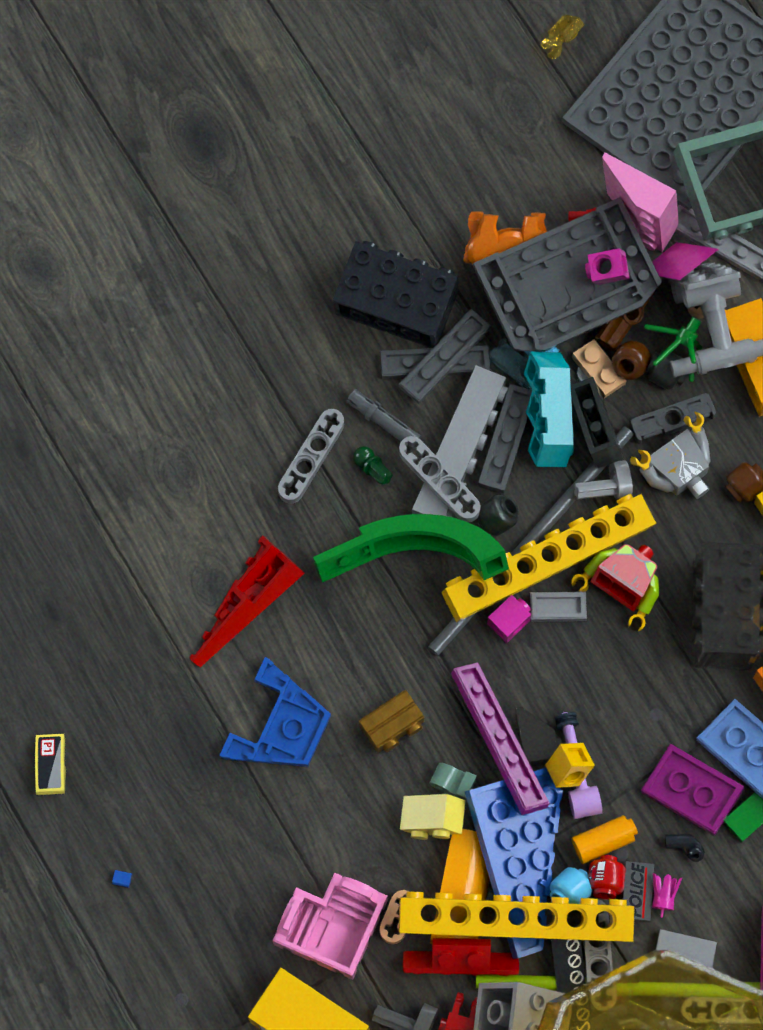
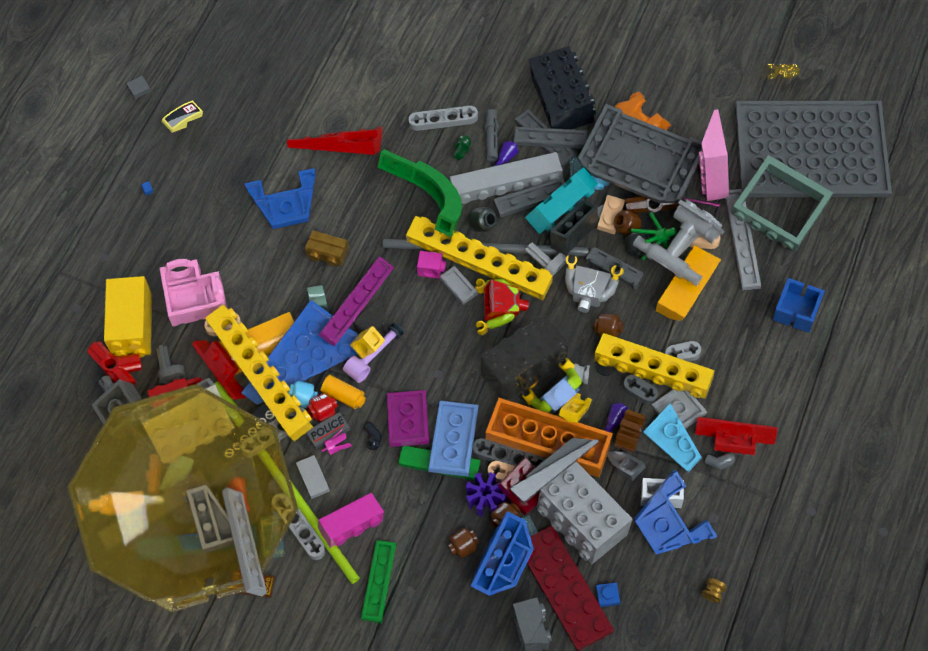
camera: 55 degrees right, 10 degrees down
light grey beam [399,436,480,522] -> none
light yellow brick [400,794,466,840] -> none
dark pink brick [585,248,630,285] -> none
none -> dark purple cone [494,141,519,166]

